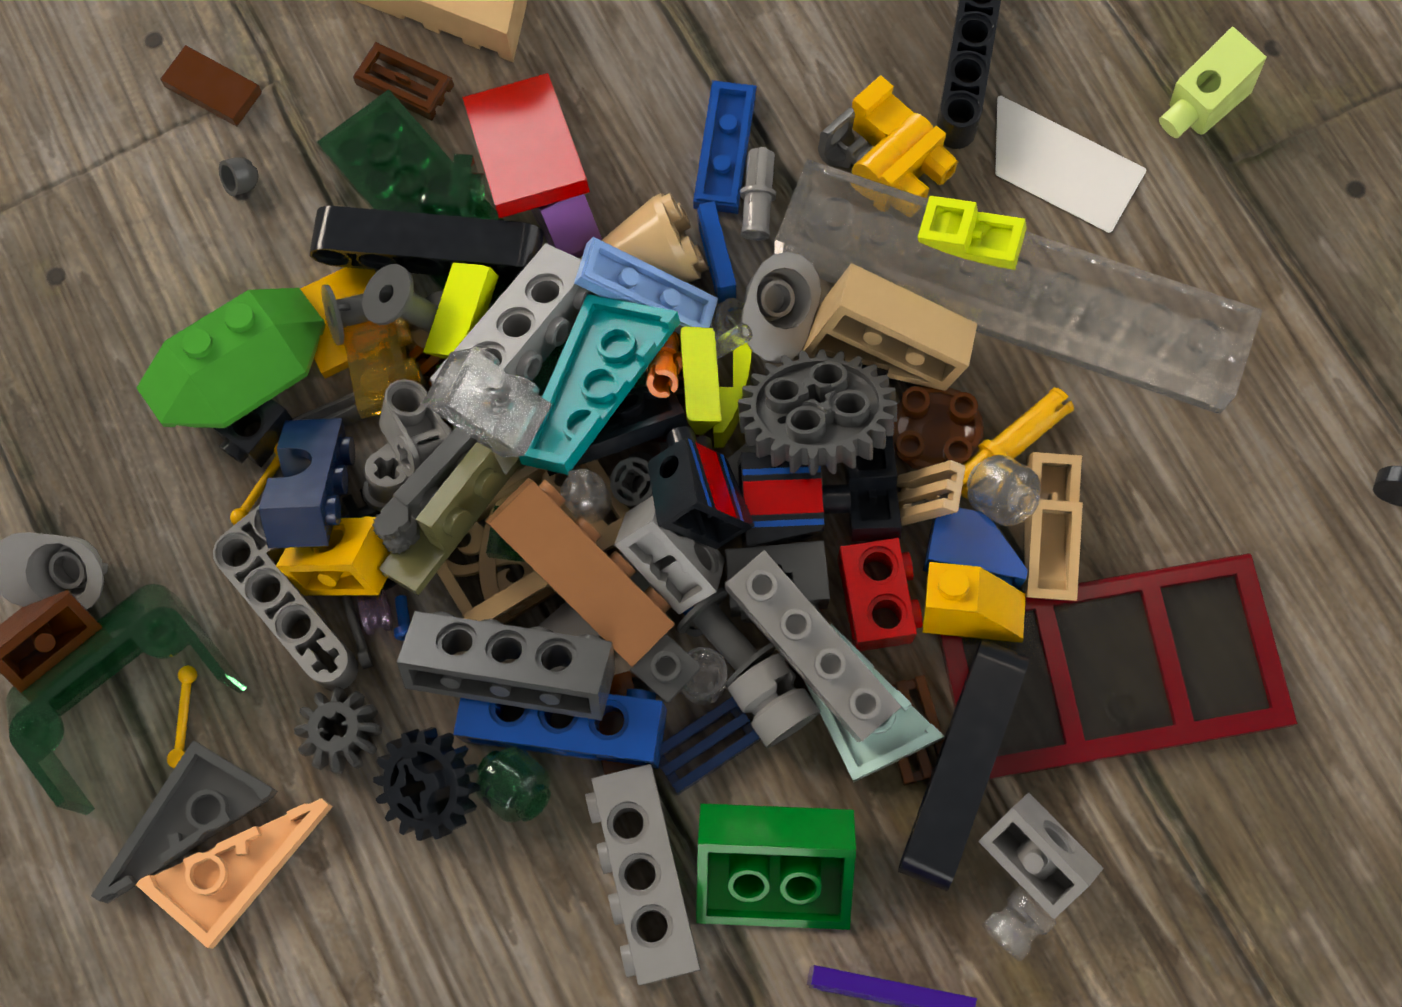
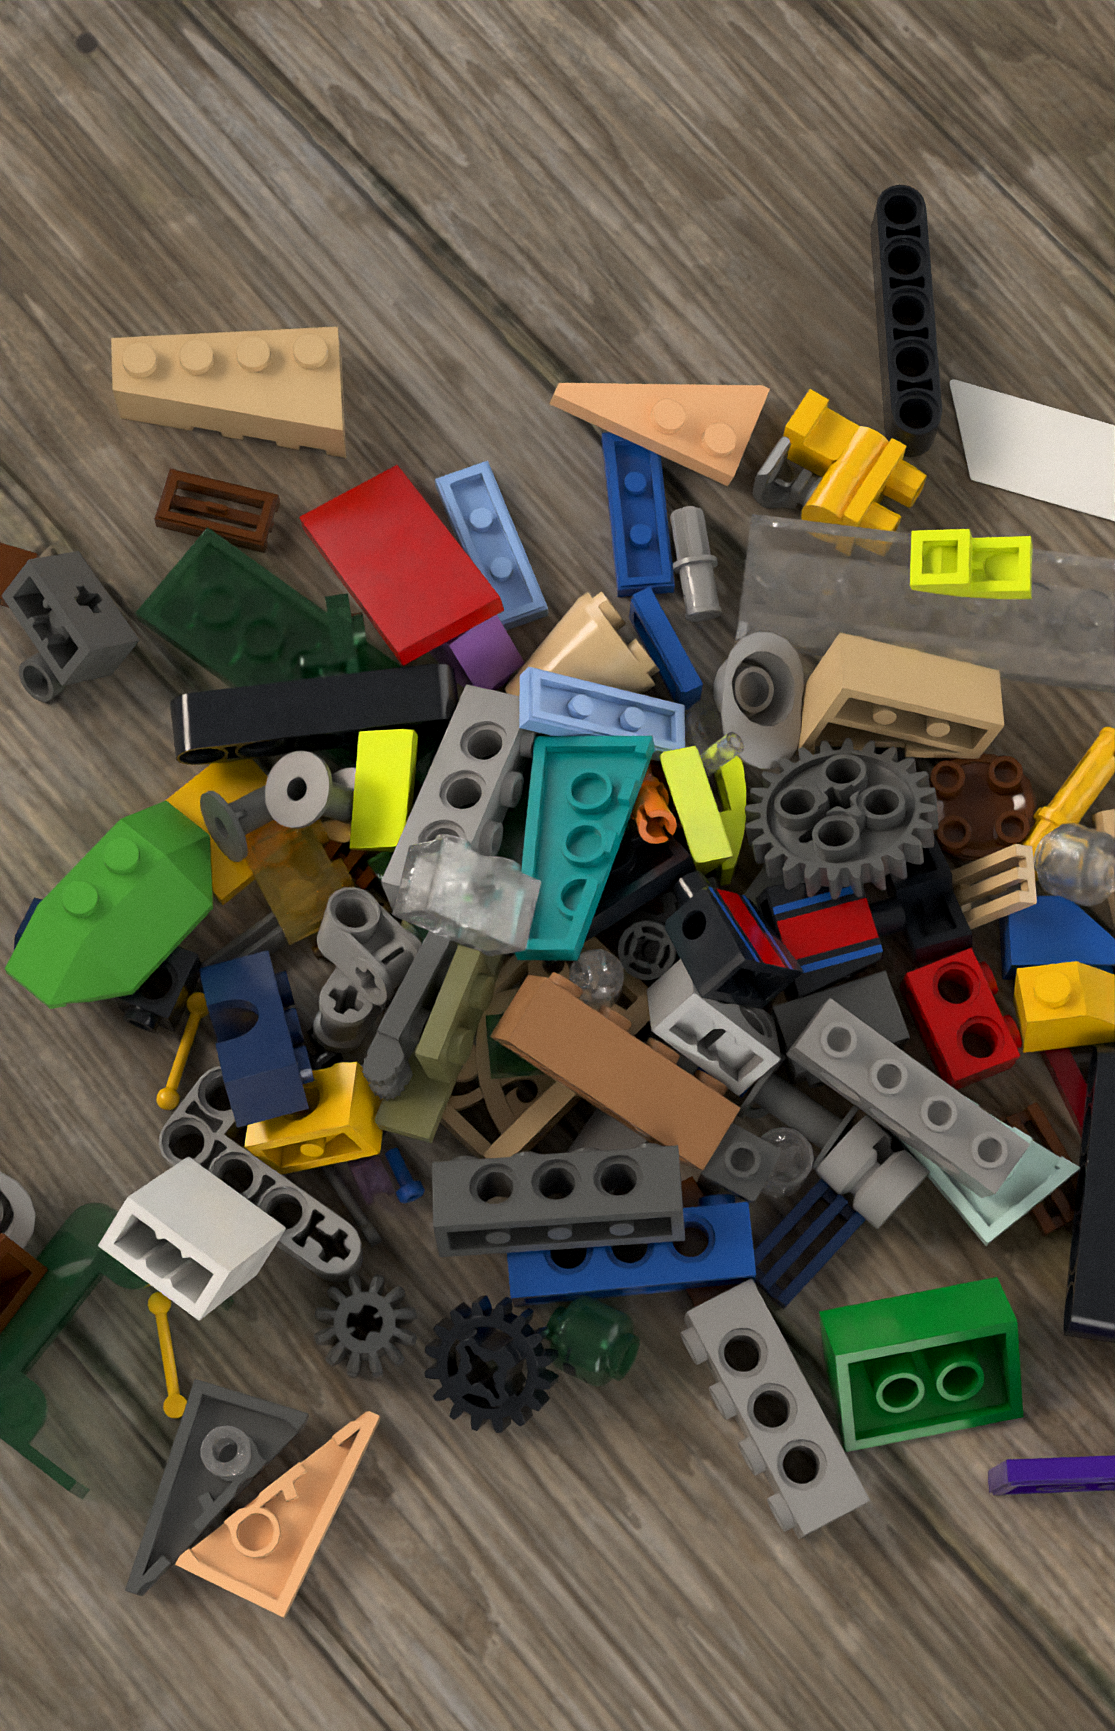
camera: 20 degrees left, 0 degrees up
none -> dark grey brick [1,551,140,686]
none -> white brick [98,1156,286,1321]
none -> clear pin [201,1425,252,1477]
none -> light blue tile [435,461,548,630]
none -> light nougat wing [549,383,770,486]

